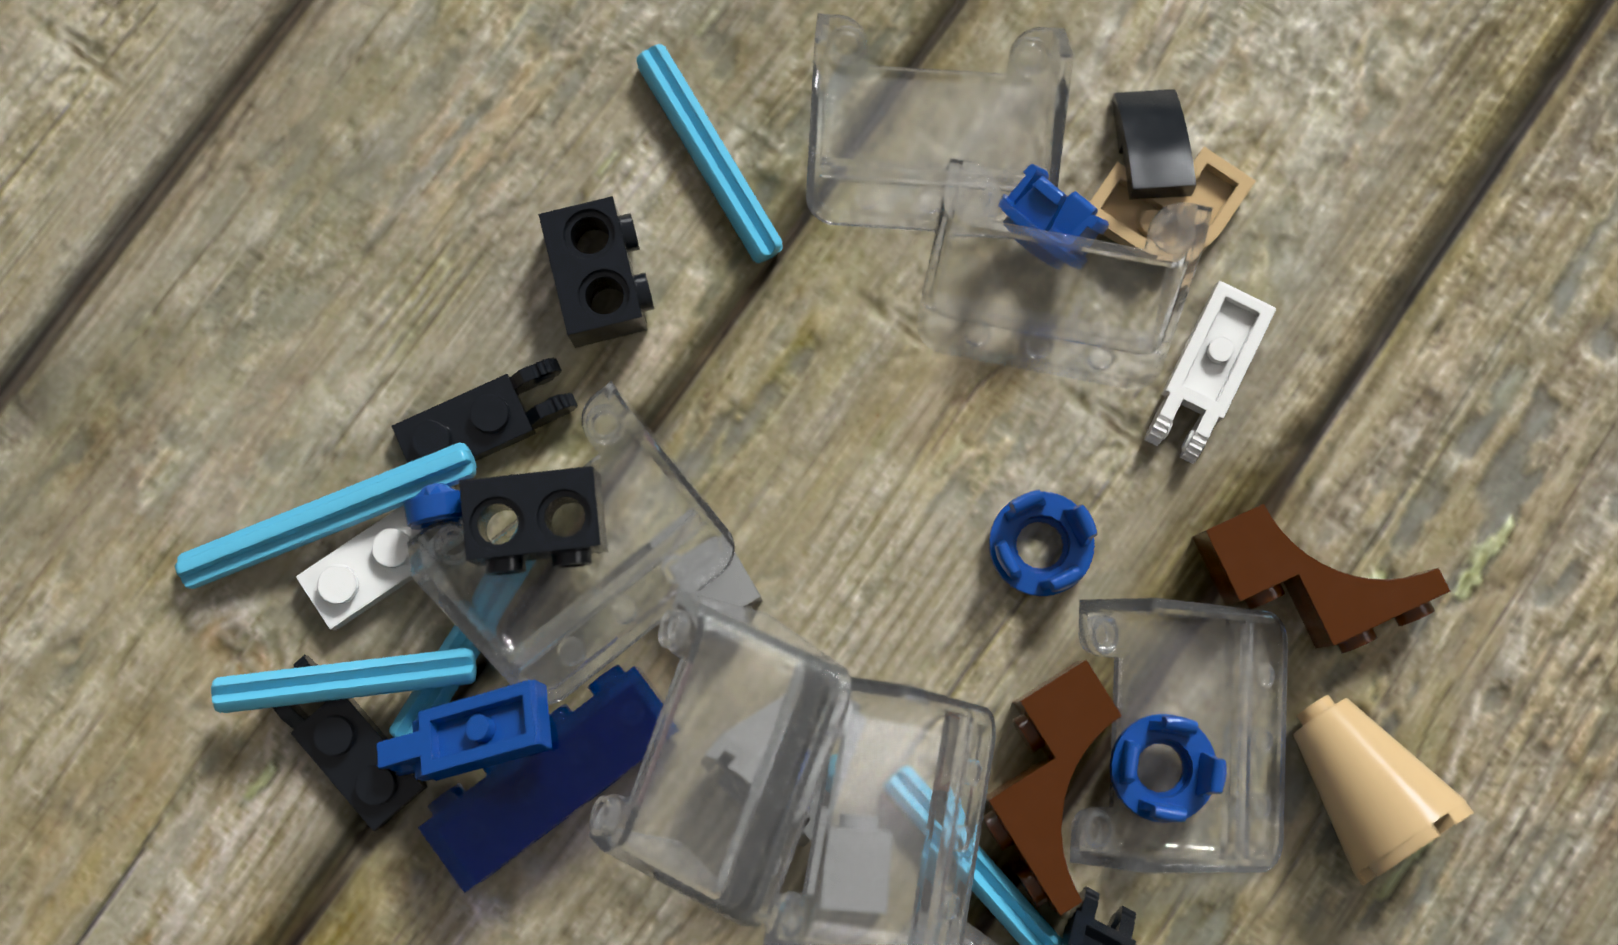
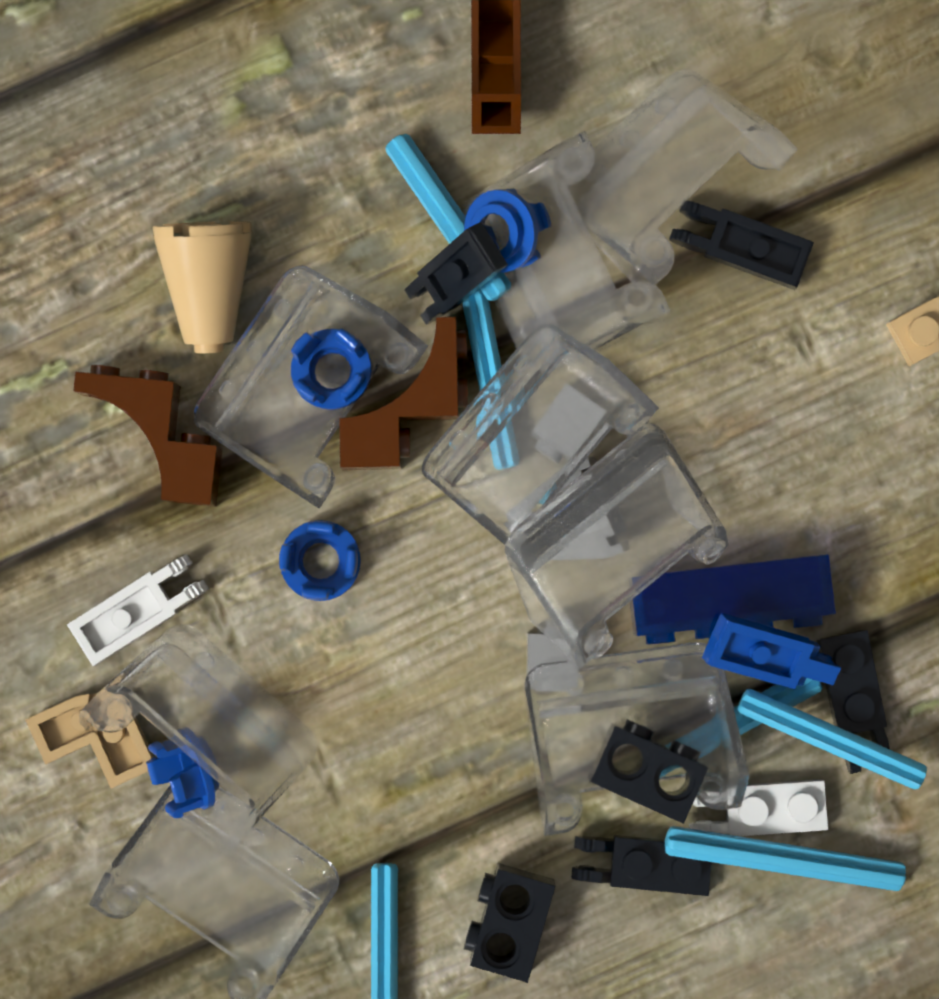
camera: 145 degrees left, 5 degrees up
blue tile [403,483,463,530] -> none
black slope [1112,89,1197,200] -> none

